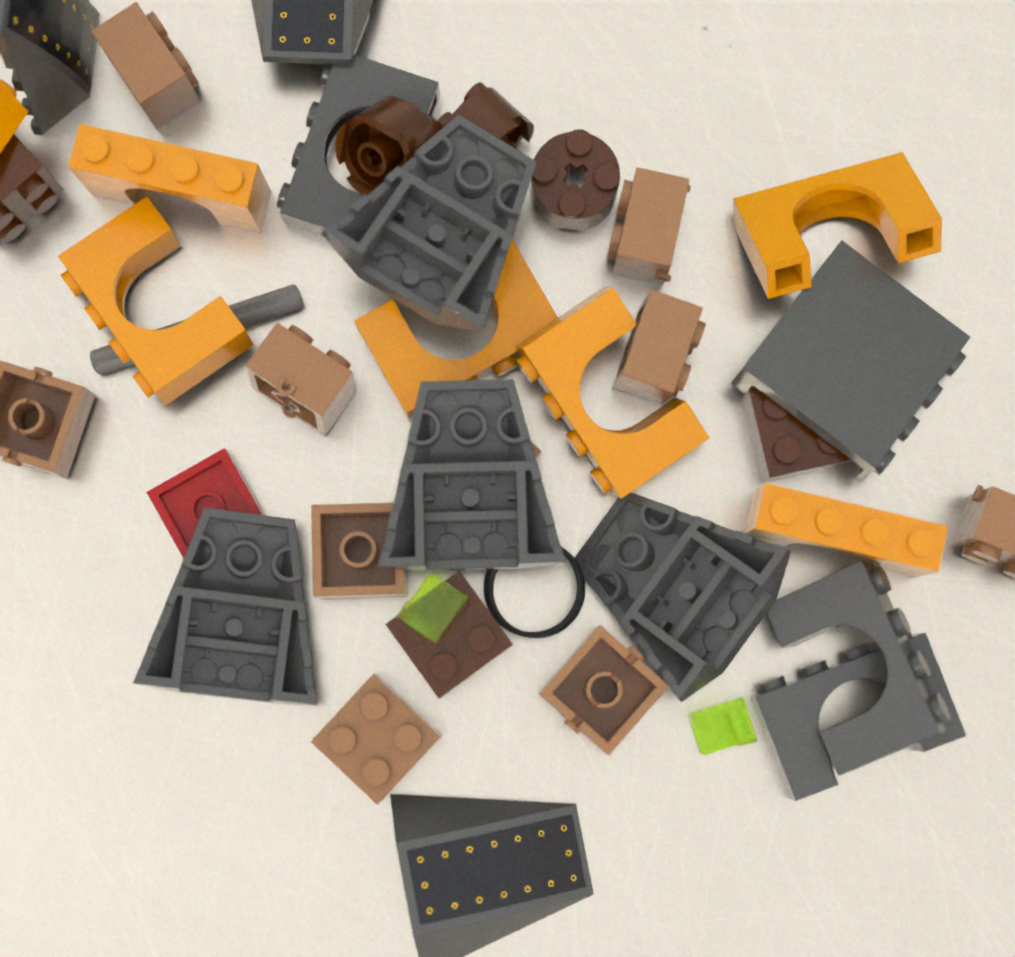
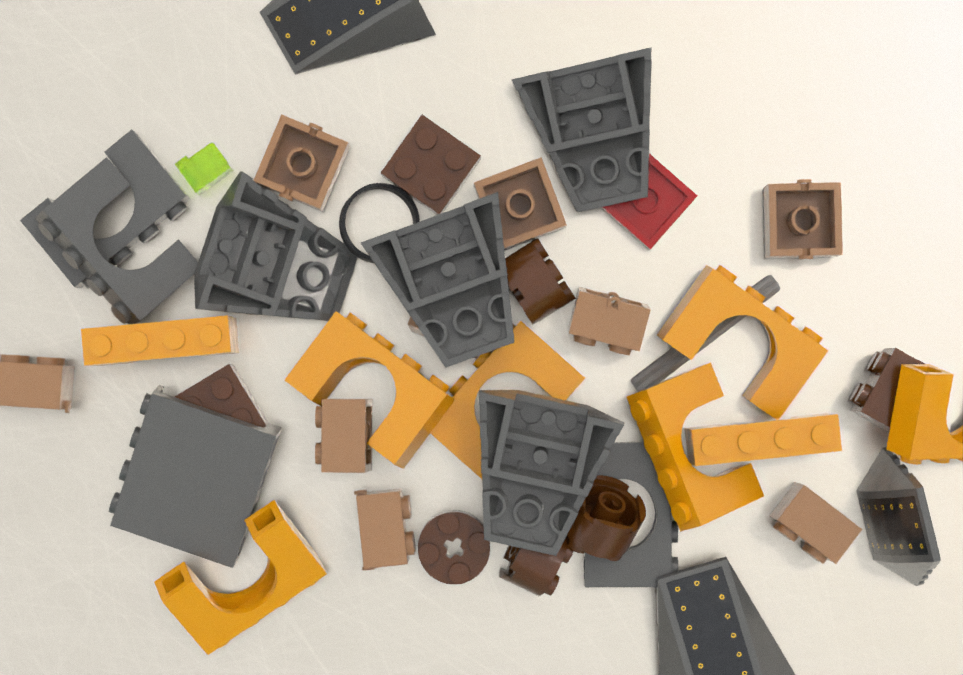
camera: 160 degrees right, 5 degrees up
medium nougat brick [310,674,442,805] -> none
clear neon green panel [397,574,468,644] -> none
none -> reddish brown brick [505,238,576,325]
none -> light orange arch [626,362,764,532]

